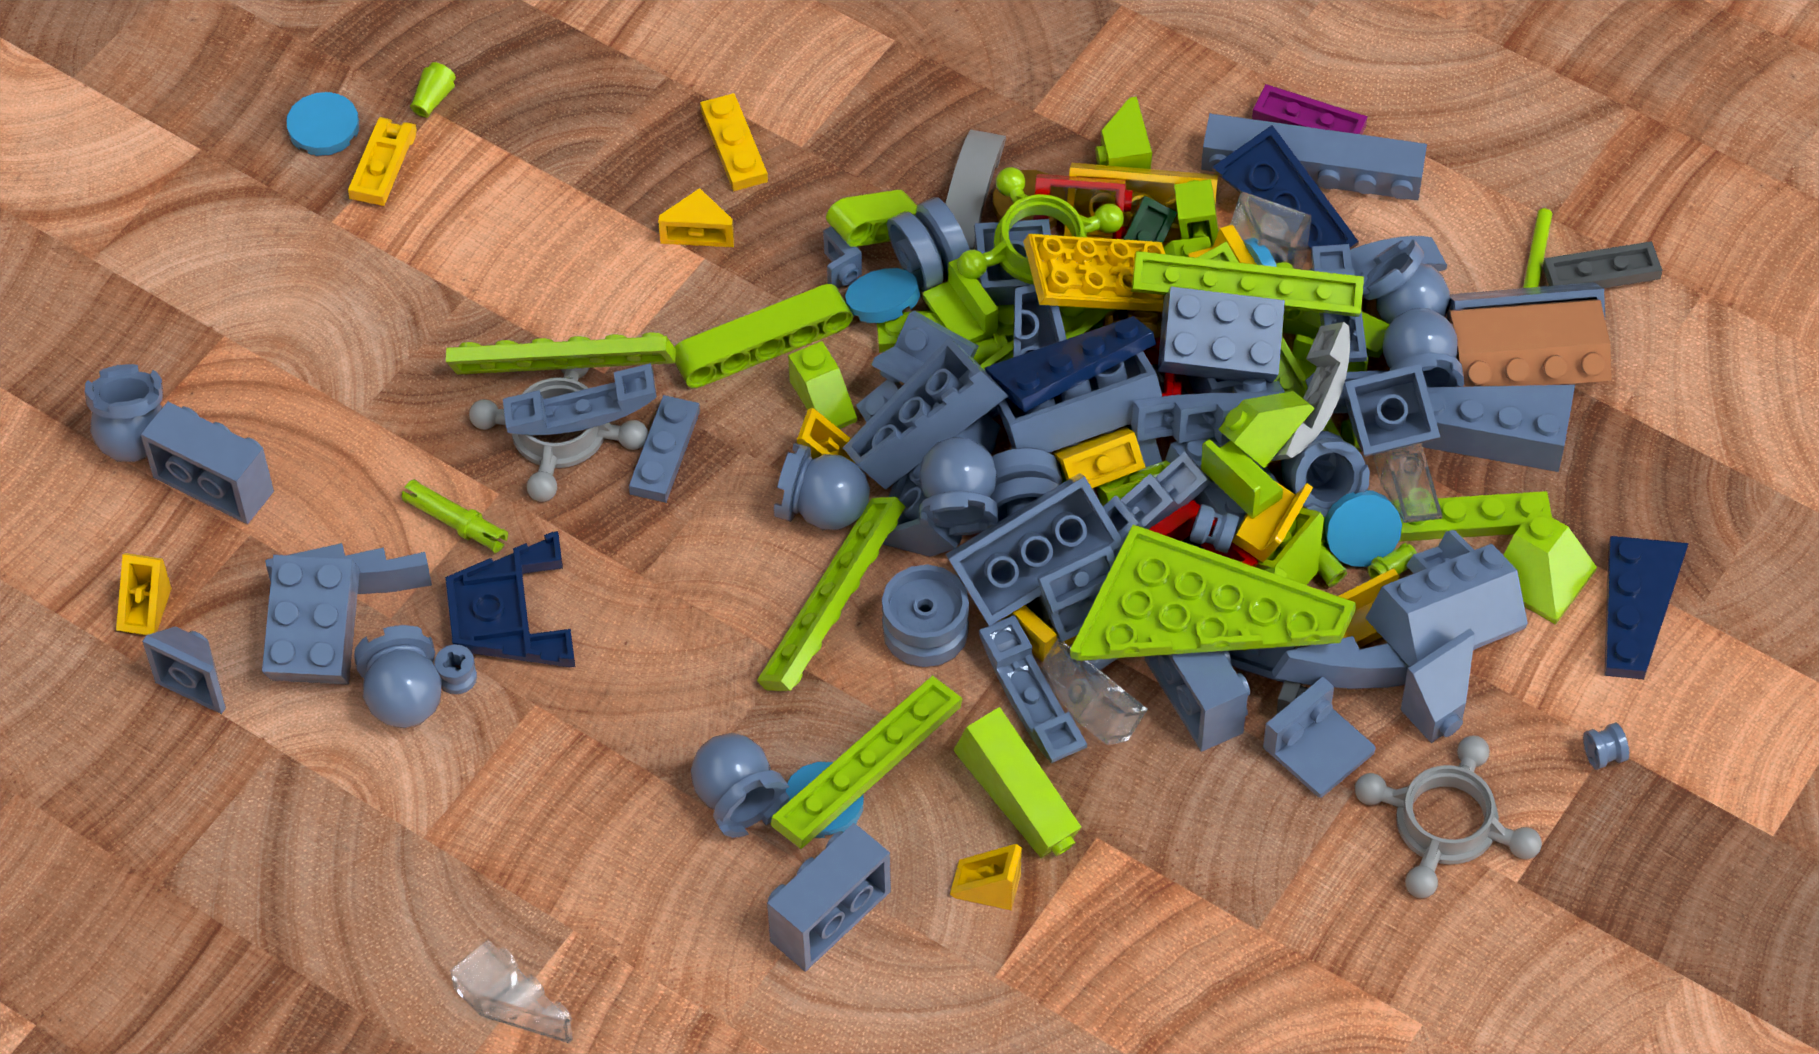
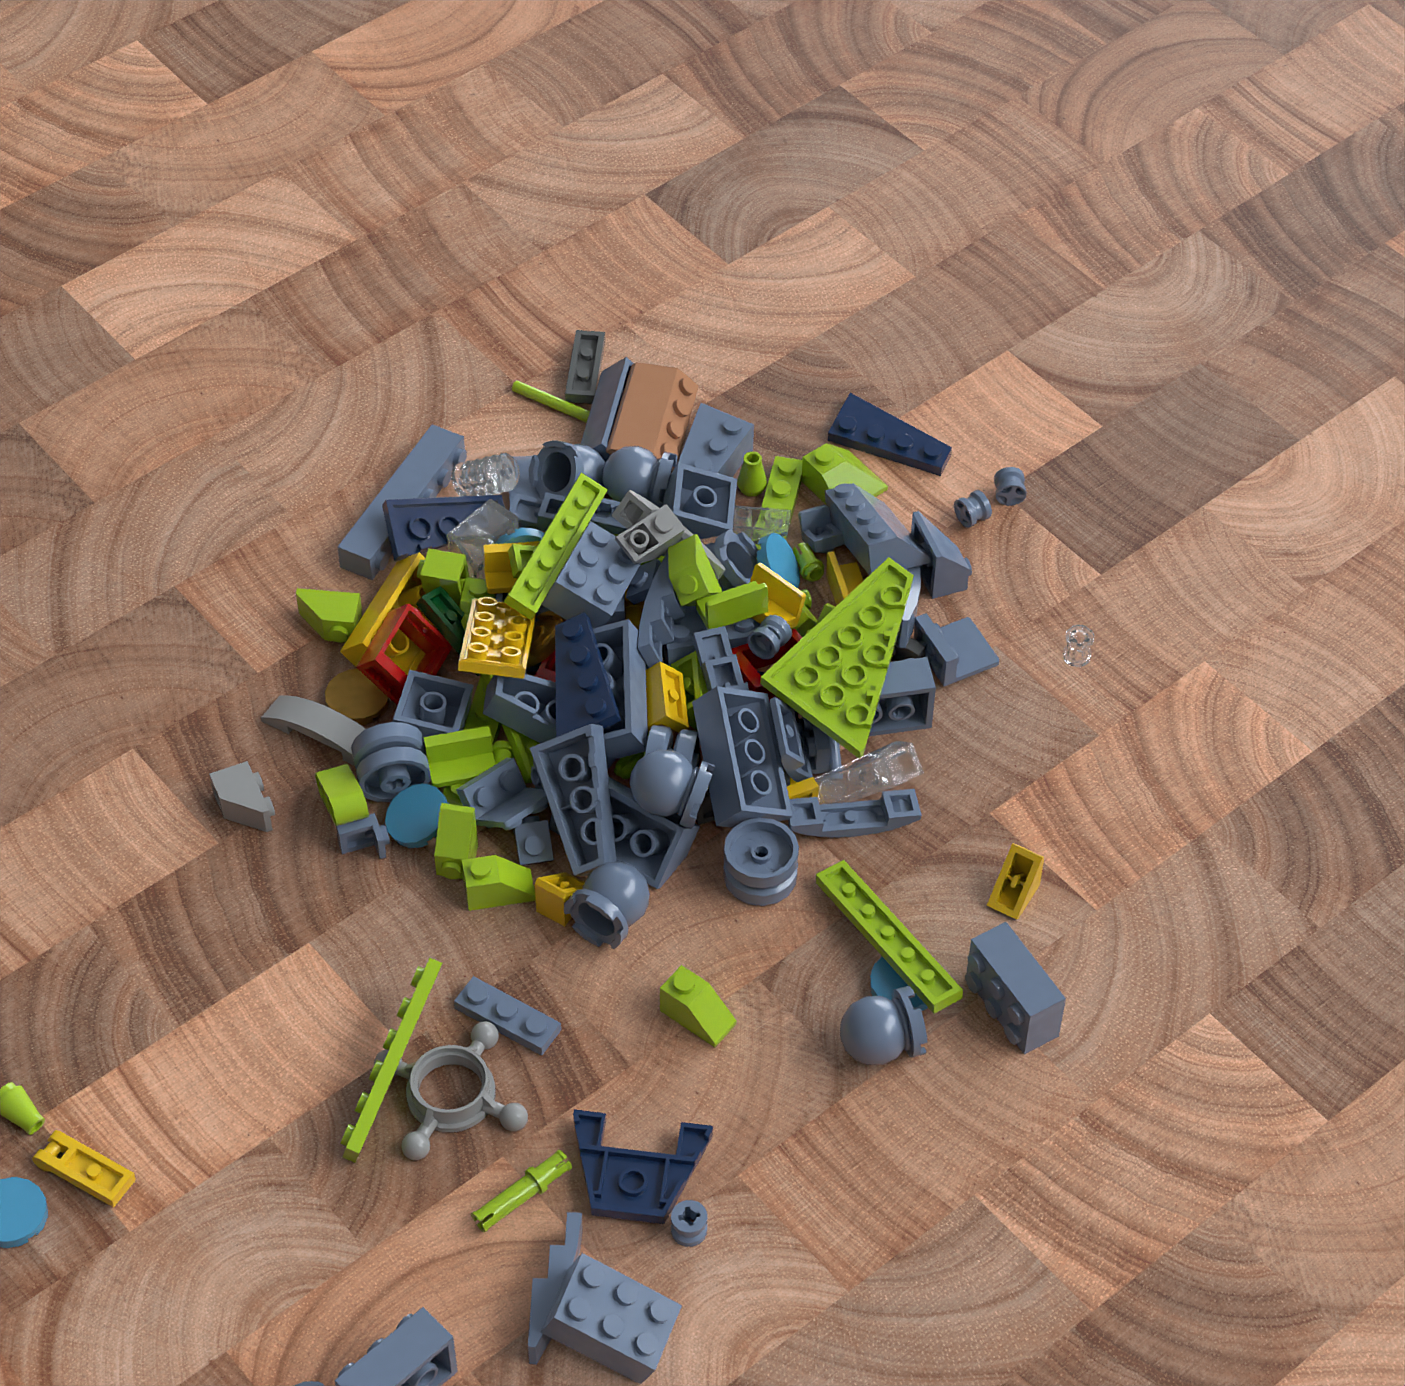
camera: 75 degrees left, 5 degrees down
sand blue tile [354,625,442,728] -> none
clear slope [450,940,573,1043] -> none
sand blue slope [503,363,657,435] -> none
yellow slope [658,188,734,248] -> none
lime beam [674,284,853,388] -> none
yellow plate [700,93,768,192] -> none
lime plate [757,497,905,691] -> none
lime slope [954,707,1081,858] -> none
lime piece [957,167,1124,317] -> none
magenta plate [1252,84,1368,135] -> none
light grey piece [1355,735,1542,899] -> none
none -> light grey slope [209,761,275,832]
none -> lime slope [434,803,478,879]
none -> clear piece [451,453,520,497]
none -> light grey slope [615,504,686,564]
none -> lime slope [660,965,737,1047]
none -> lime cone [737,451,767,496]
none -> sand blue wheel [954,490,992,528]
none -> clear bush [1063,625,1094,667]

